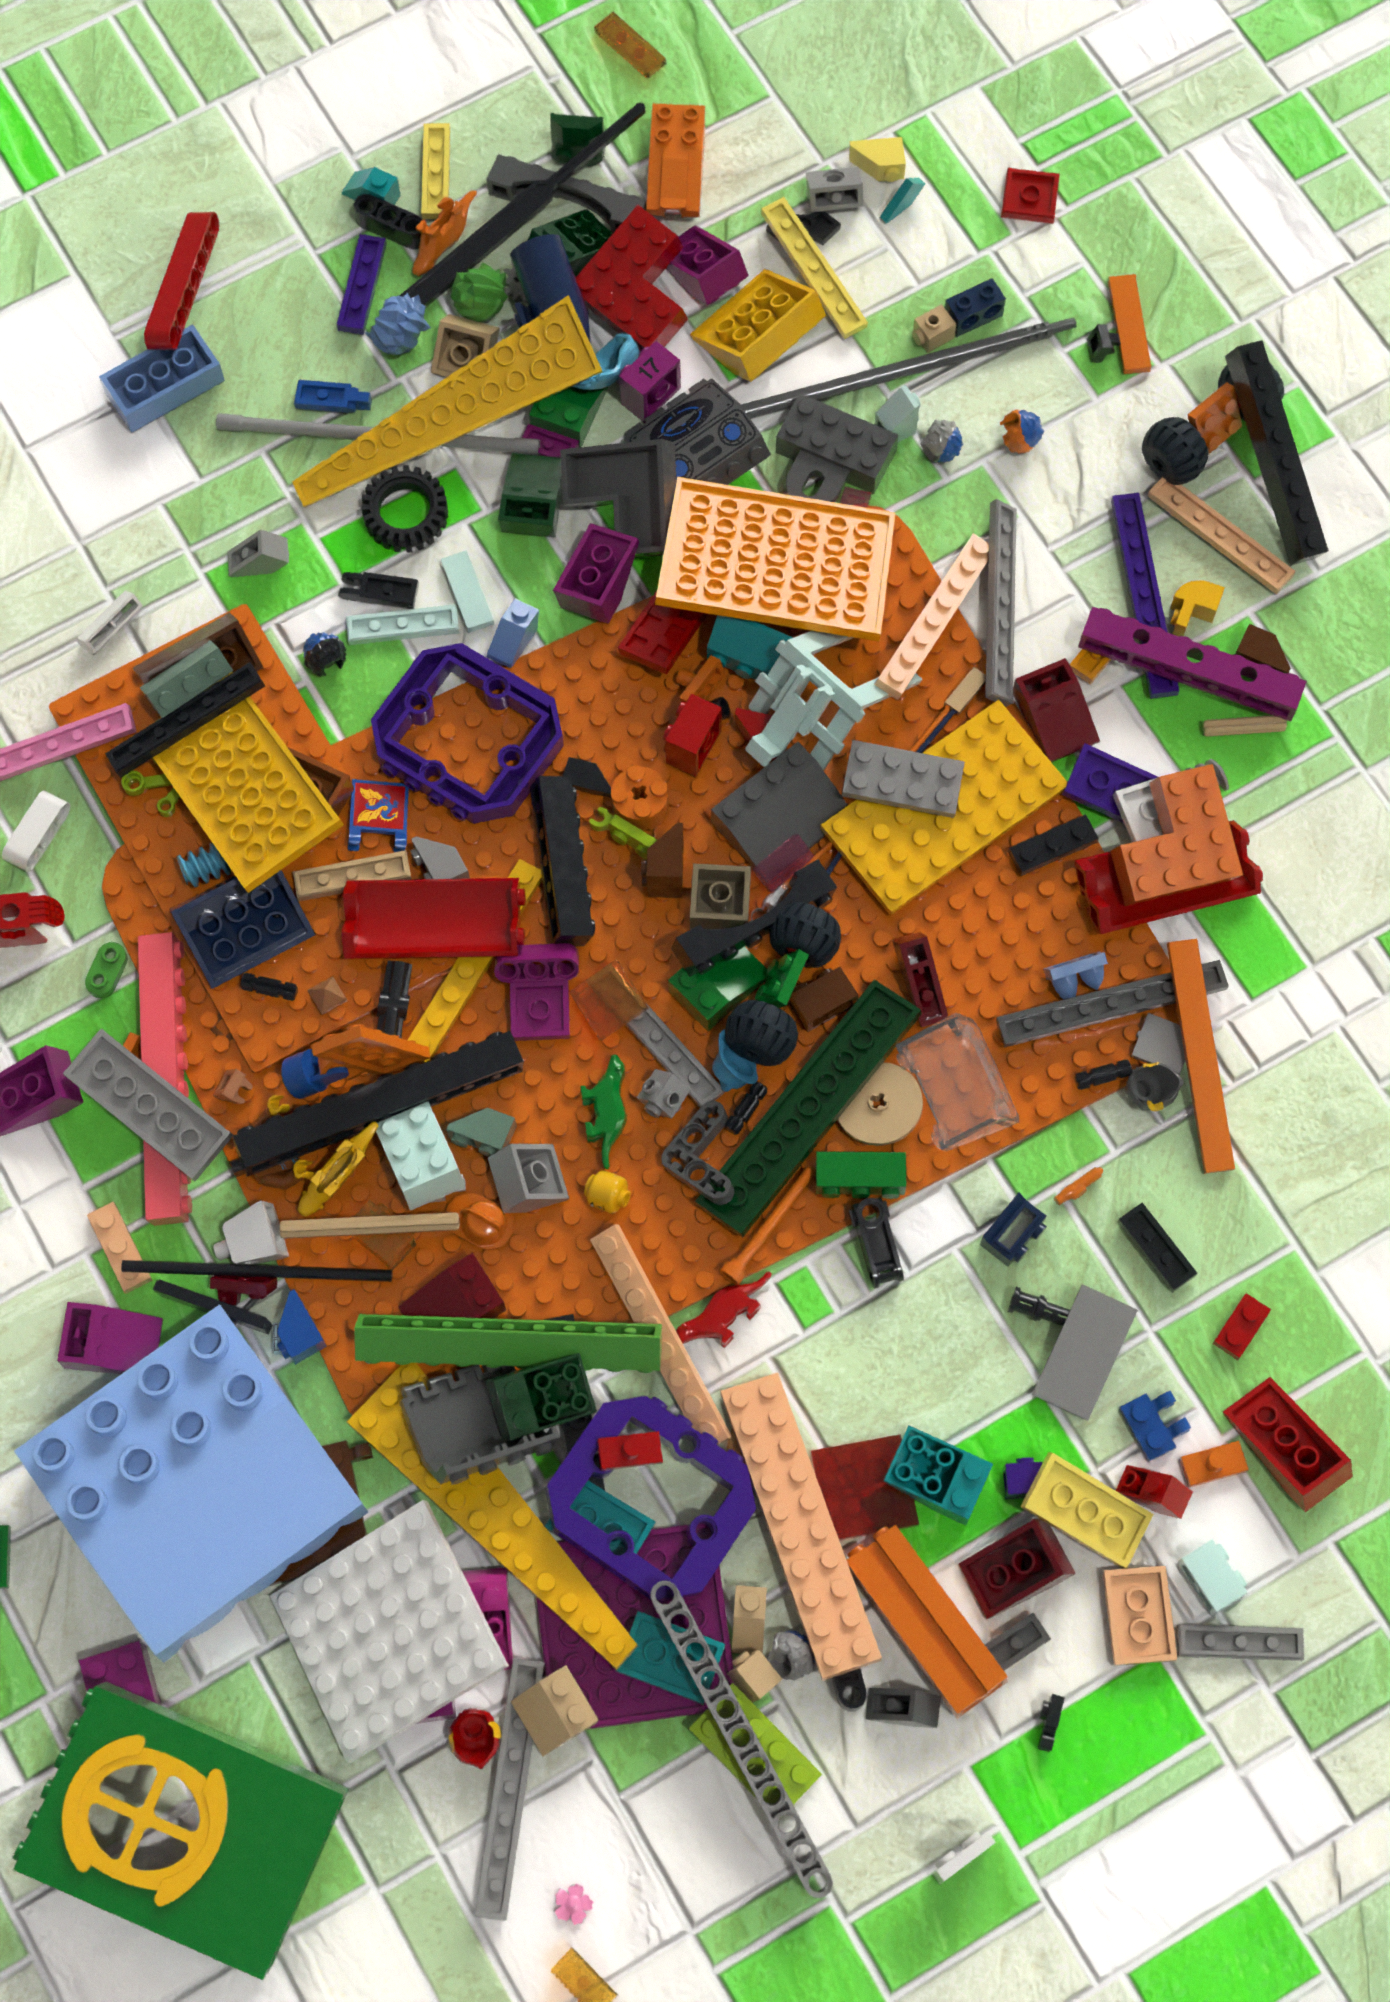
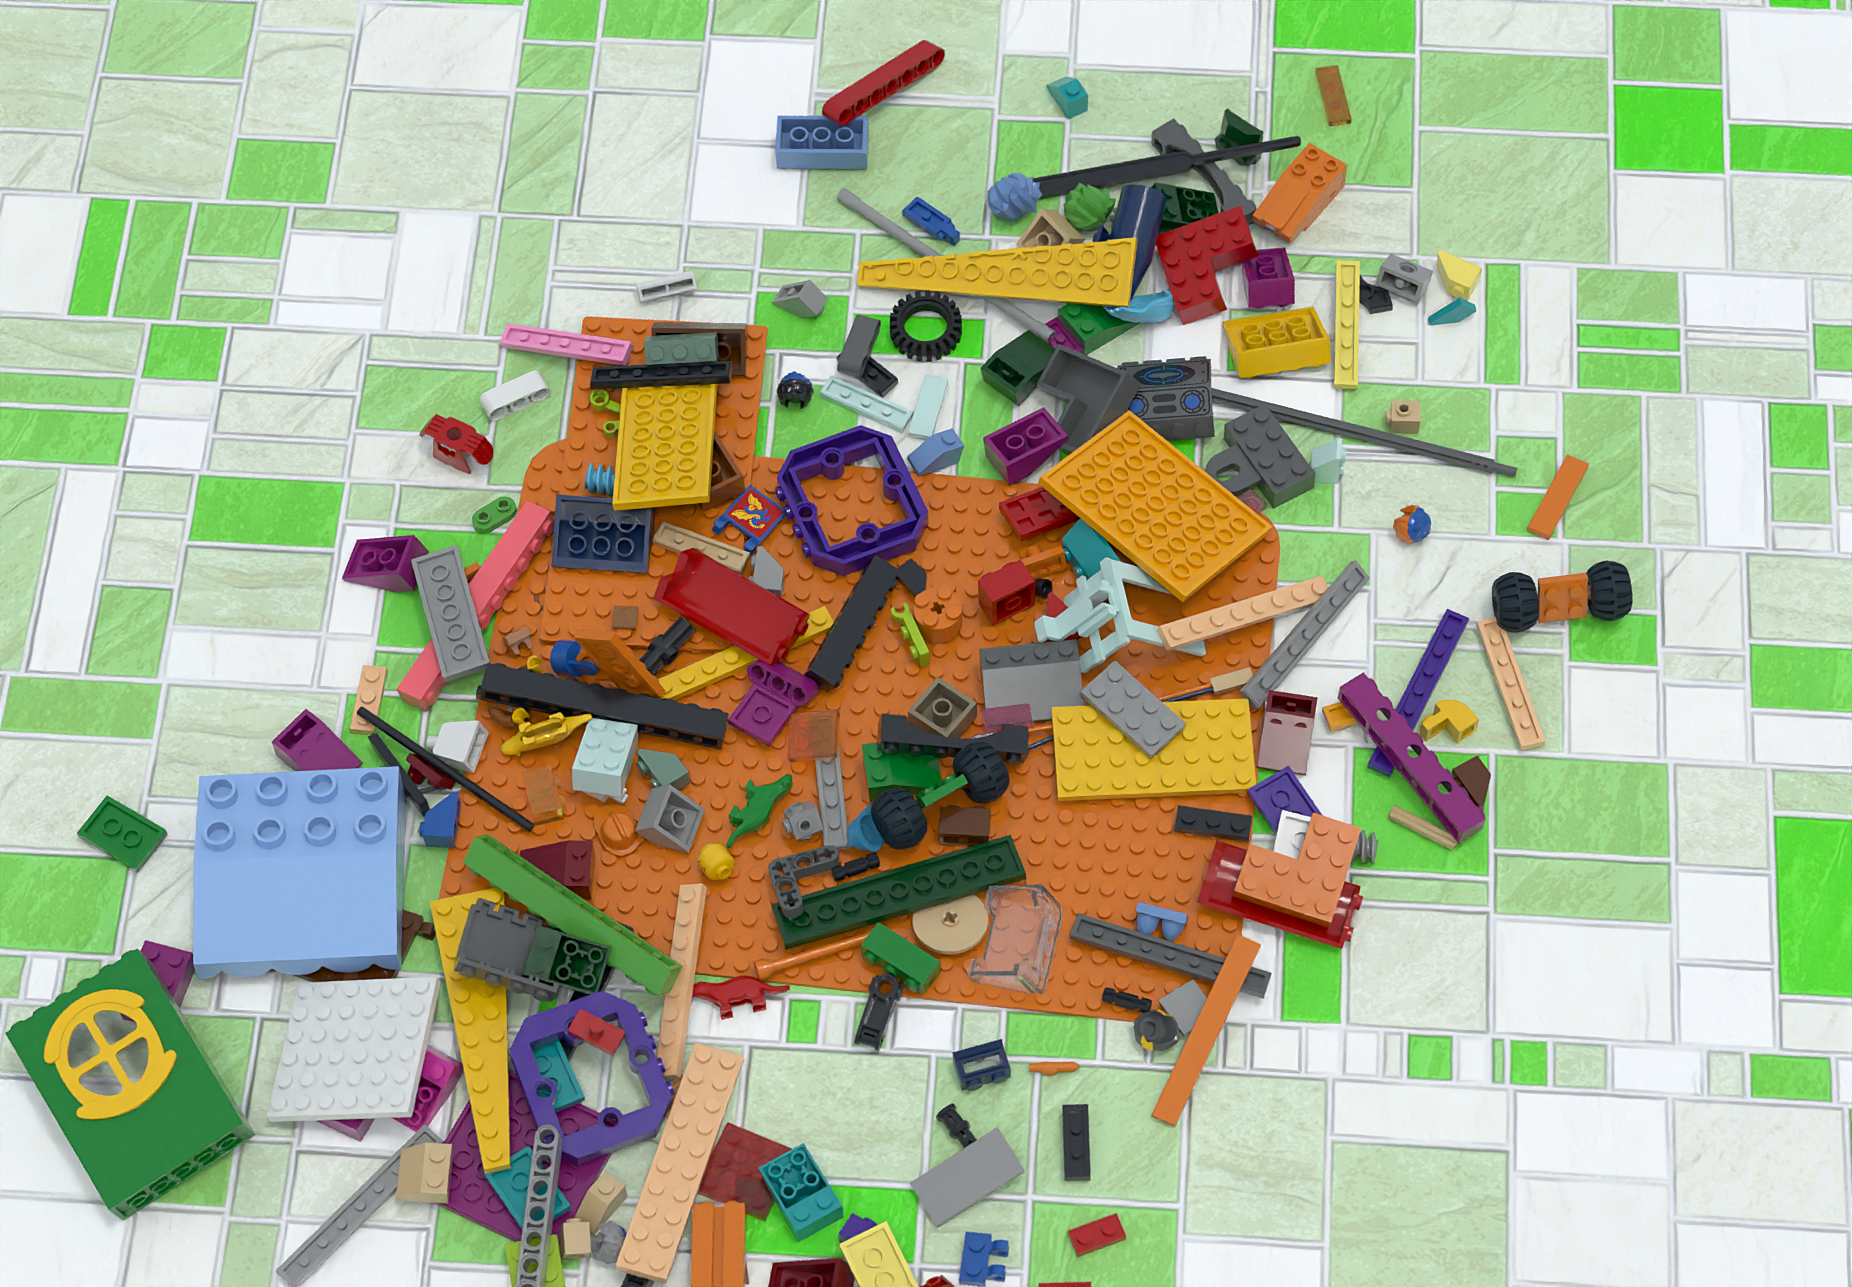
camera: 35 degrees right, 10 degrees down
black axle [240,973,298,1001] -> none
tan axle [279,1212,460,1239] -> none
dark purple plate [337,234,387,335] -> none
black beam [354,194,423,250] -> none
orange animal [412,190,477,276] -> none
light yellow plate [421,123,451,219] -> none
red hair [448,1707,502,1769] -> none
magenta brick [619,341,681,423] -> none
reddish brown slope [641,823,684,898] -> none
dark red slope [893,932,949,1028] -> none
light grey piece [920,420,963,463] -> none
dark blue brick [945,278,1006,338] -> none
red tile [1001,168,1060,224] -> none
black tile [1086,324,1121,363] -> none
black brick [1225,340,1329,566] -> none
none -> dark grey beam [837,314,881,378]

